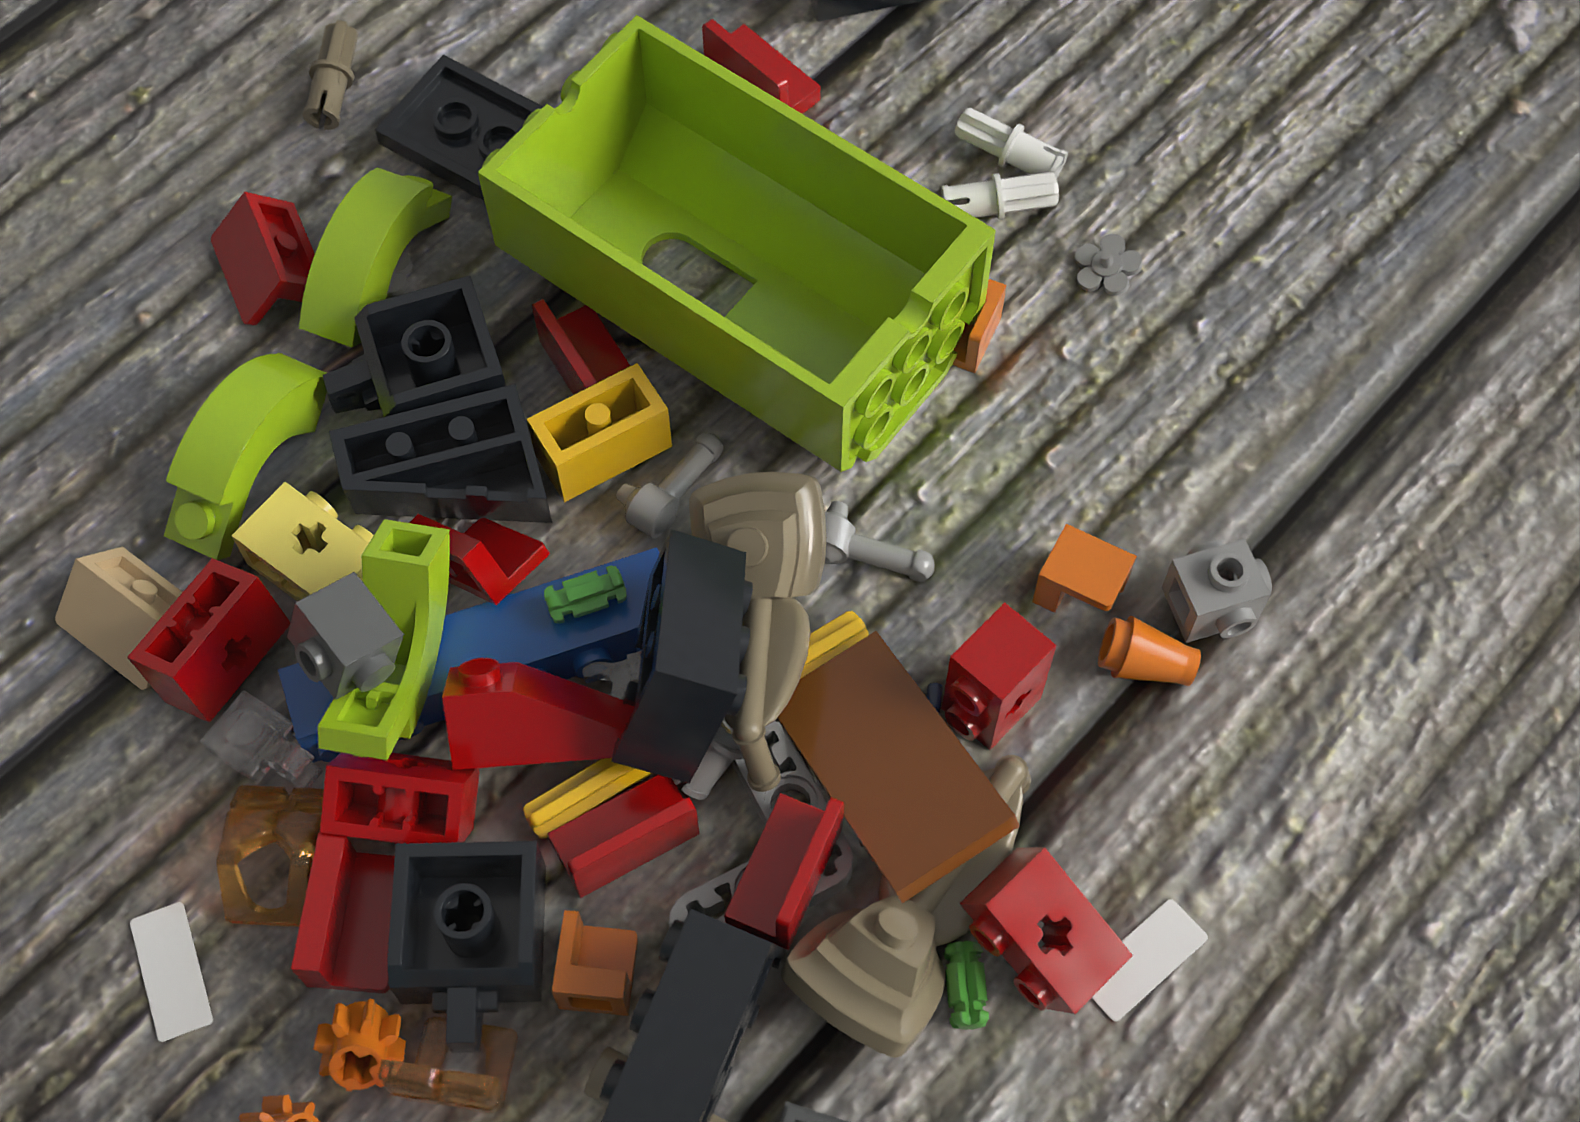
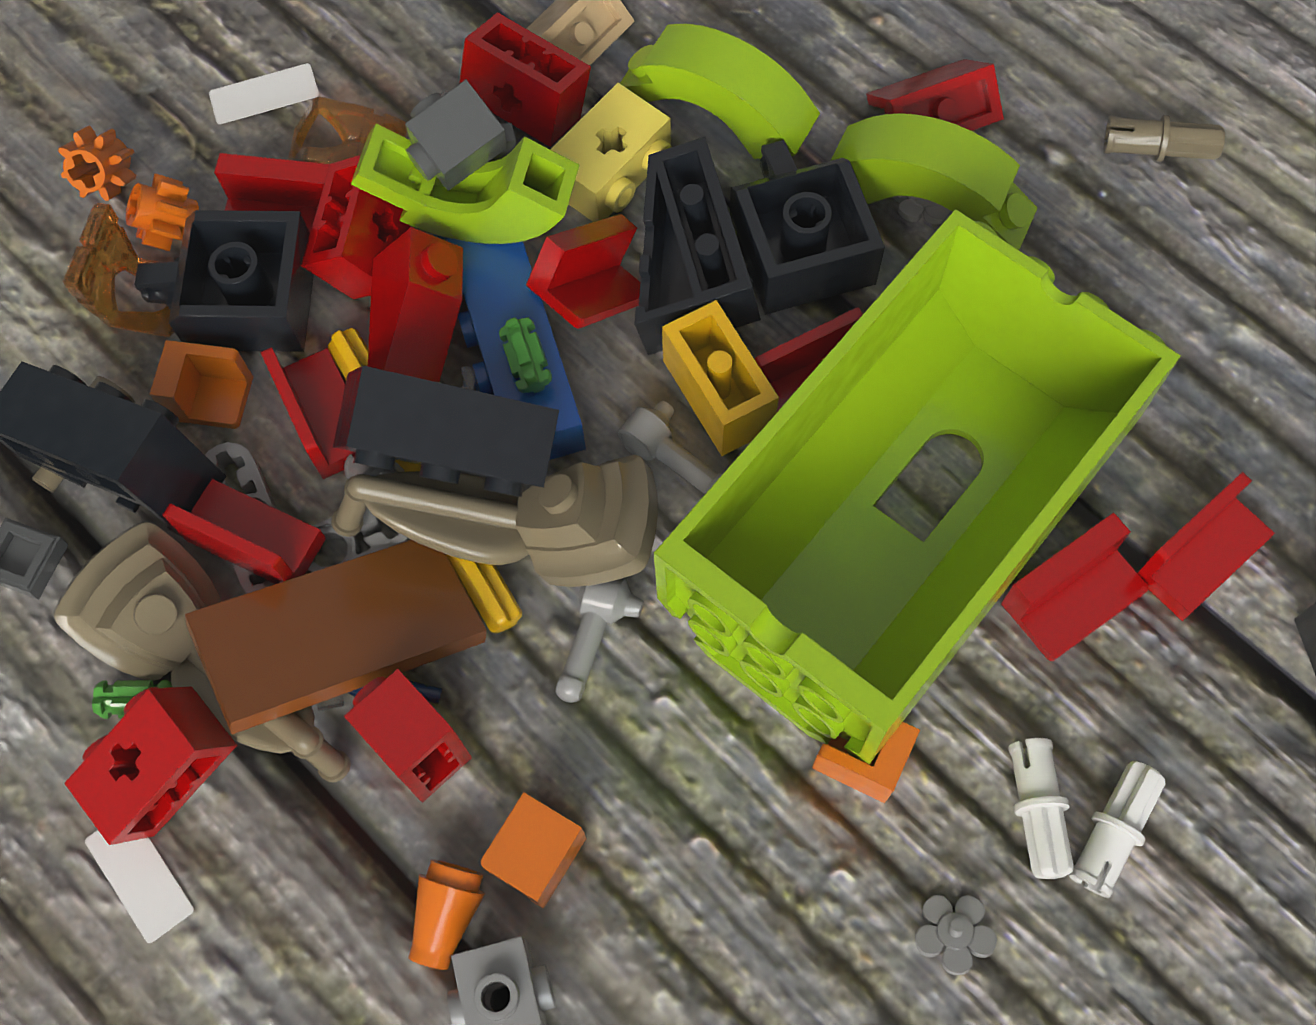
camera: 95 degrees right, 5 degrees up
black plate [375,54,543,200] -> none

